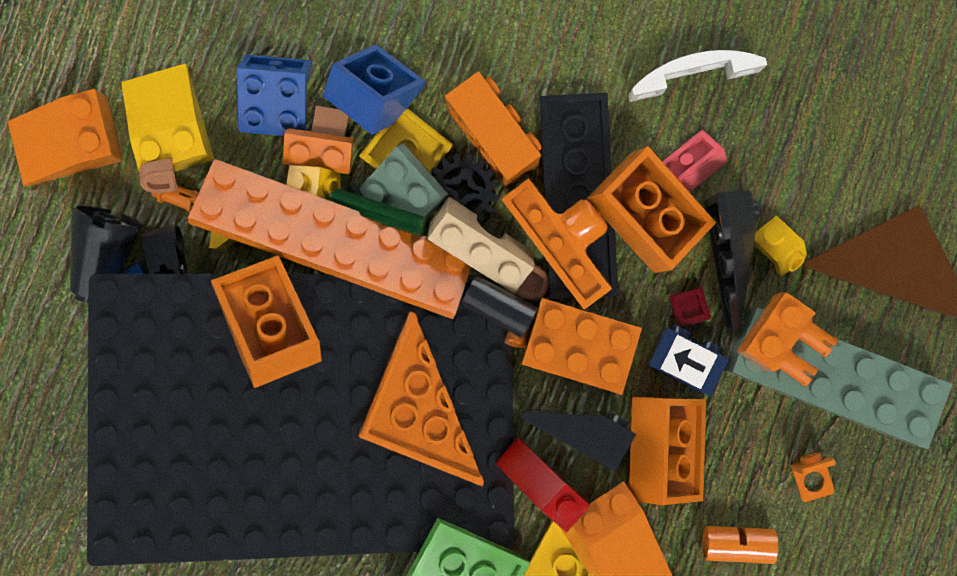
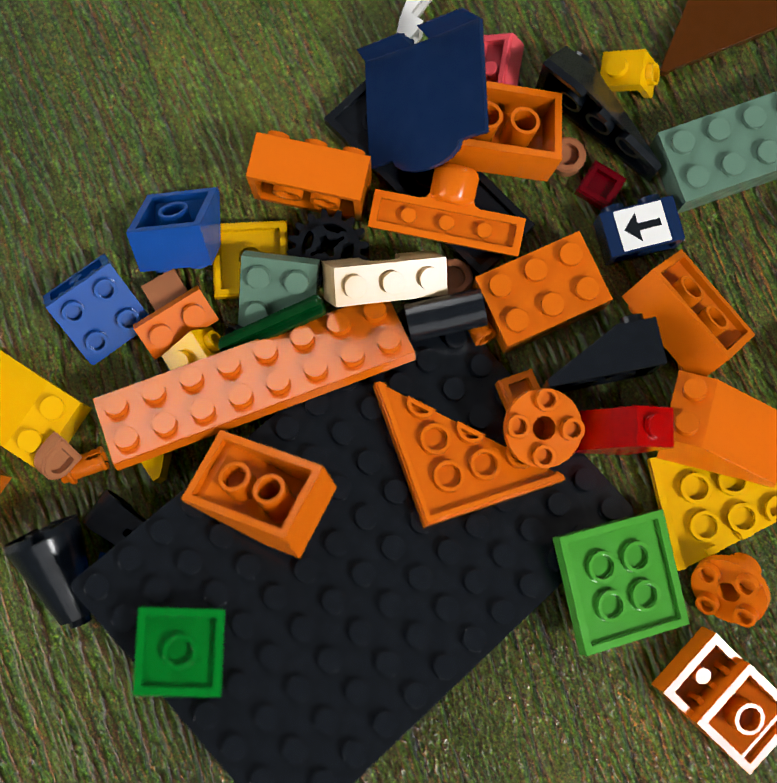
camera: 40 degrees left, 5 degrees down
orange brick [737,292,838,387] -> none
none -> green plate [133,607,225,698]
none -> dark blue piece [357,7,489,172]
none -> orange tile [494,369,540,412]
none -> orange plate [503,388,585,469]
none -> nougat tile [554,137,586,177]

